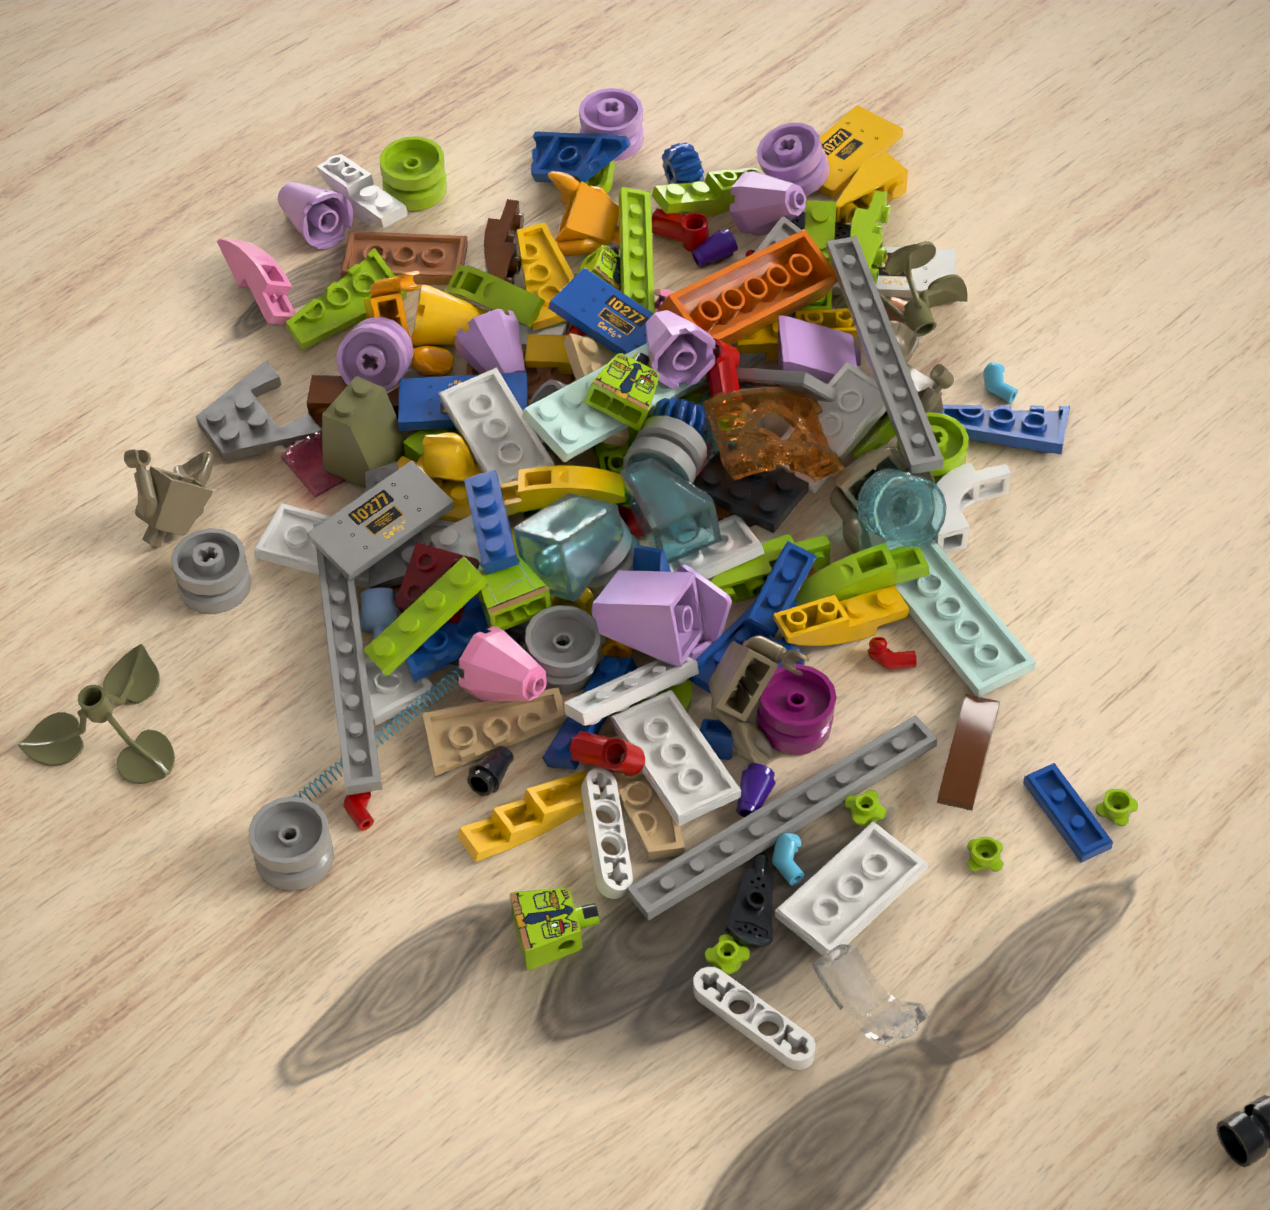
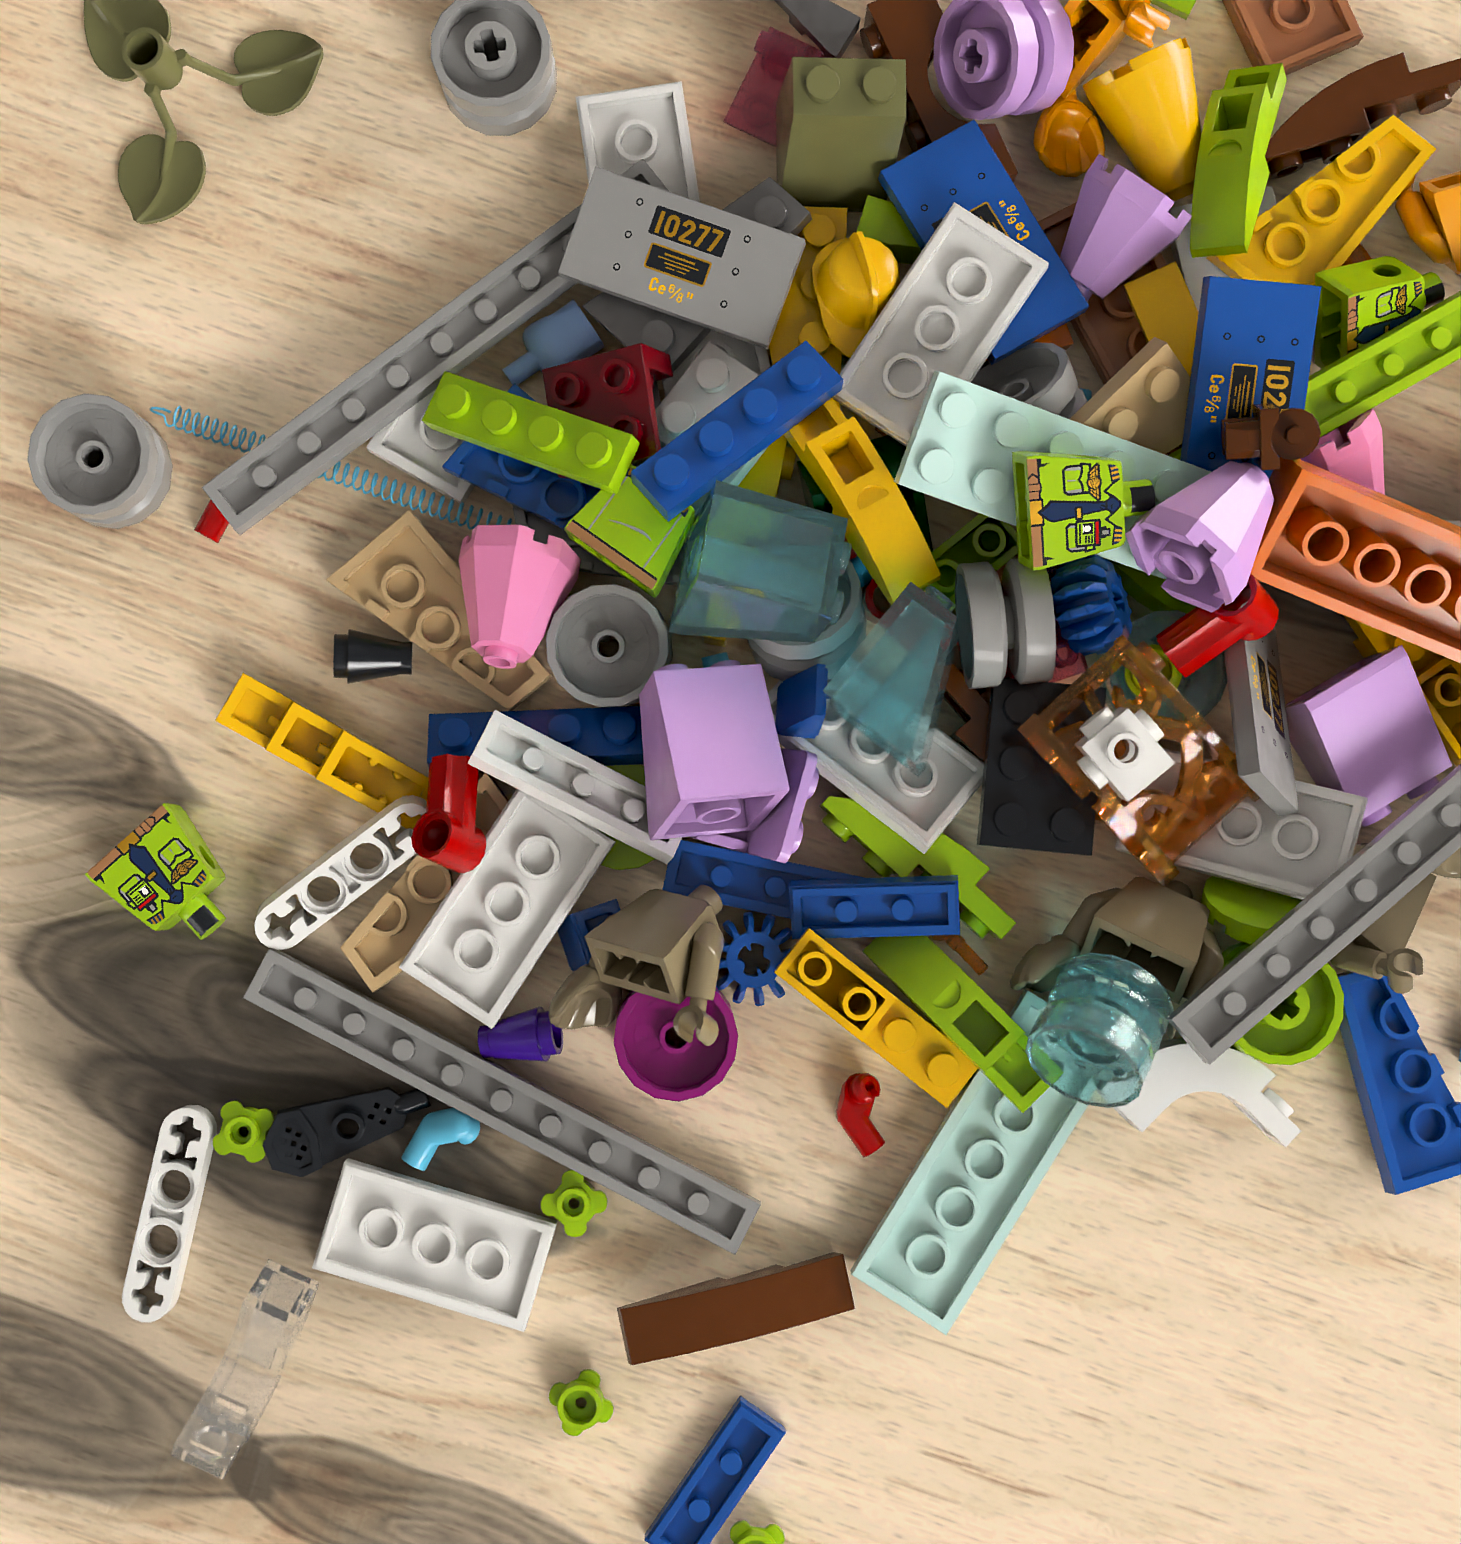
camera: 60 degrees right, 35 degrees up
none -> white brick [1074,706,1175,802]
none -> reddish brown hips [1221,403,1321,470]

